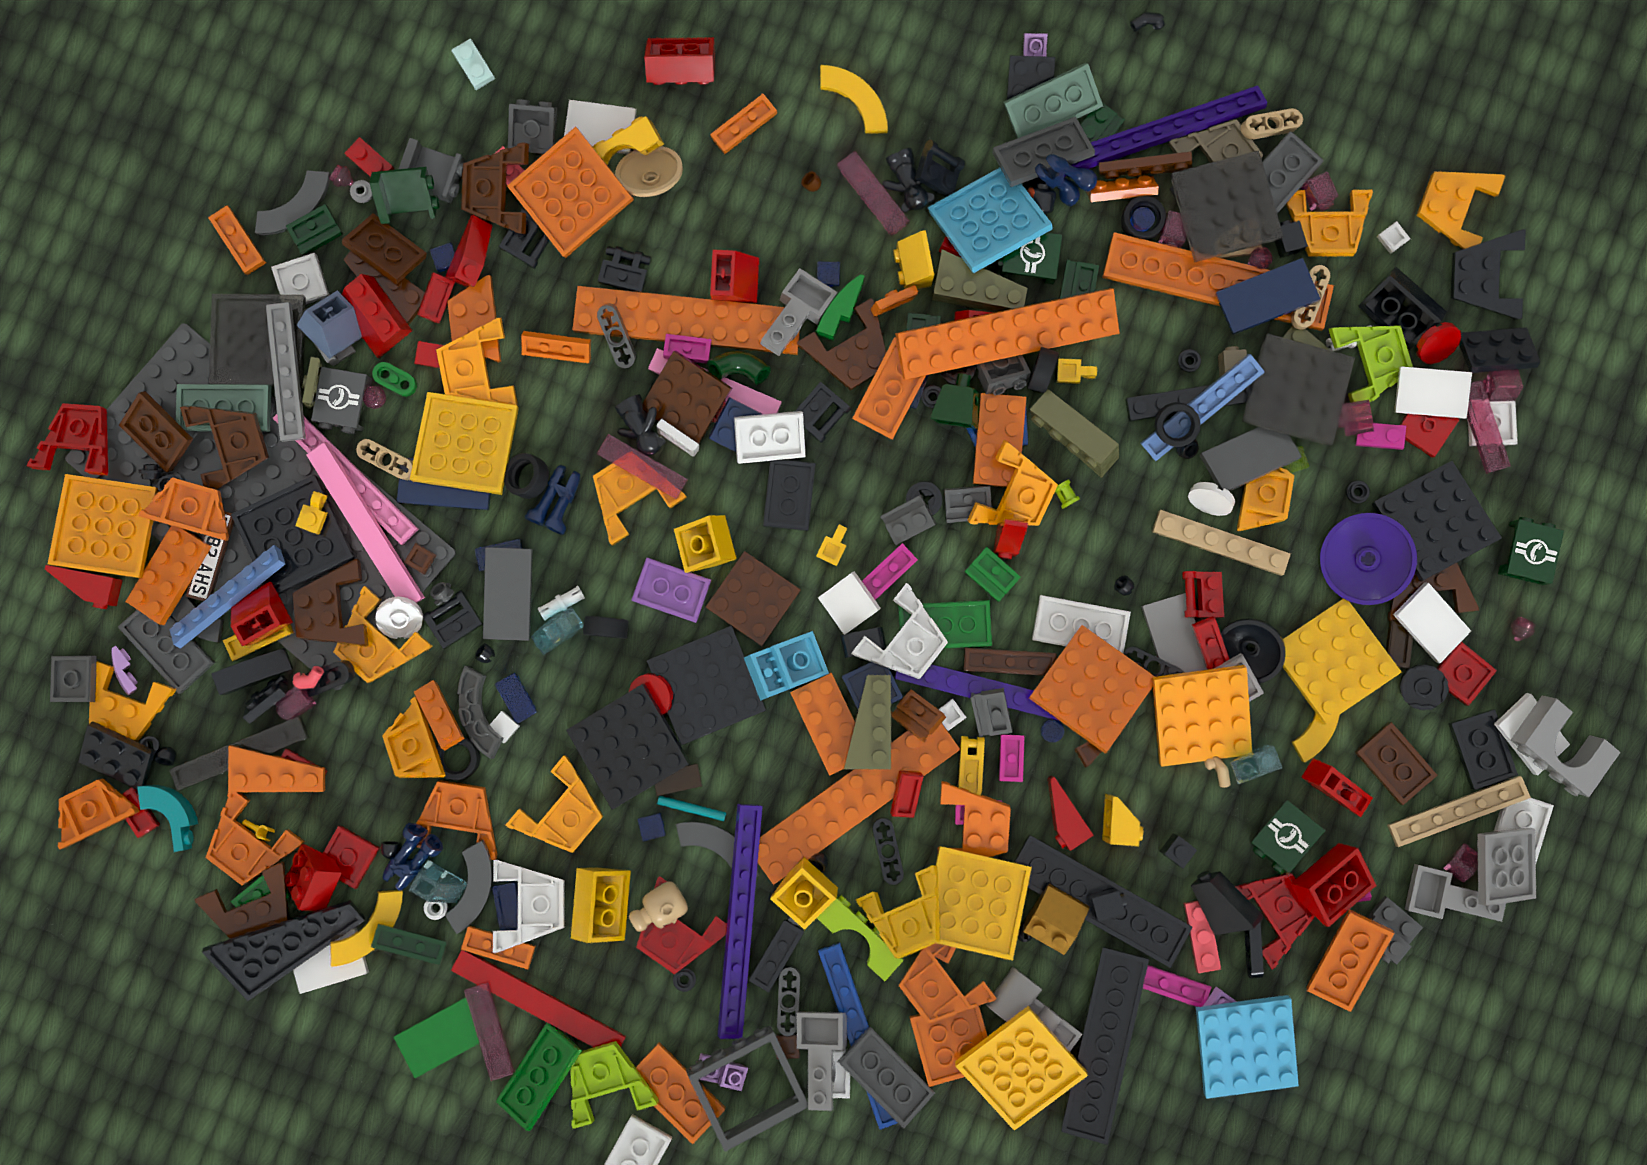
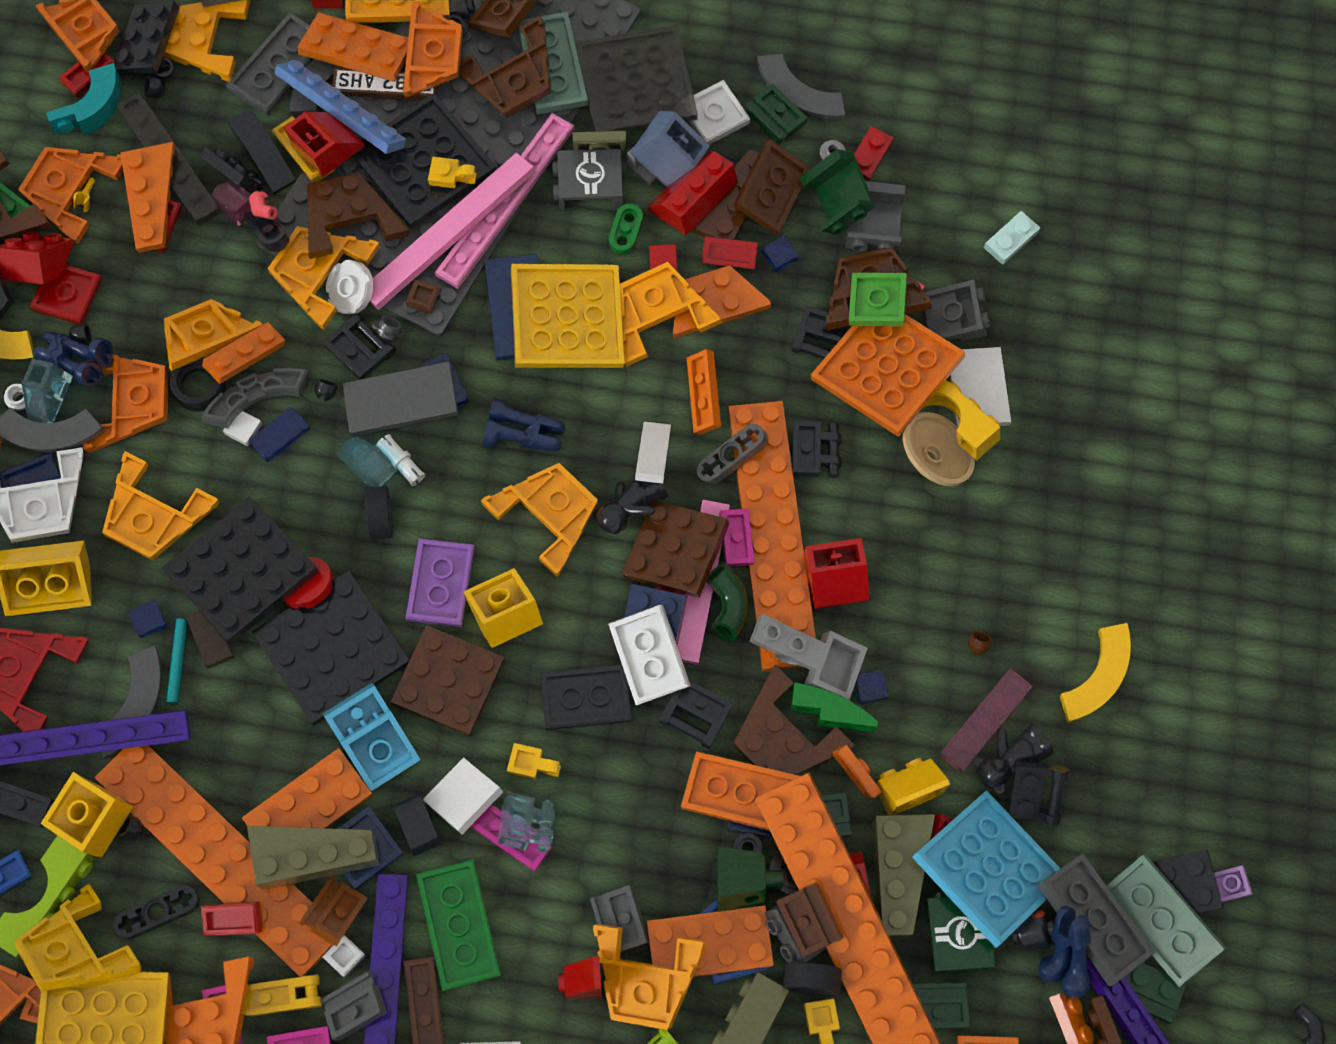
camera: 75 degrees right, 15 degrees down
lavender slope [111,646,137,696] -> none
orange plate [208,206,266,275] -> none
light grey plate [266,302,306,442] -> none
clear pink plate [329,164,354,187] -> none
tan beam [356,439,413,480] -> none
clear pink plate [363,386,386,409] -> none
red slope [445,215,493,287] -> none
black tyre [504,453,549,499] -> none
clear pink tile [597,434,688,500] -> none
tan piece [629,881,688,932] -> none
red slope [644,37,715,85] -> none
white tile [657,419,699,456] -> none
orange plate [710,94,777,154] -> none
white wing [851,583,948,679] -> none
dark grey plate [880,495,937,545] -> none
black gear [906,482,942,516] -> none
green plate [964,547,1021,602] -> none
none -> clear light blue plate [498,791,556,853]
none -> white tile [635,422,671,483]
none -> reddish brown plate [776,882,843,957]
none -> bright green plate [849,273,907,326]

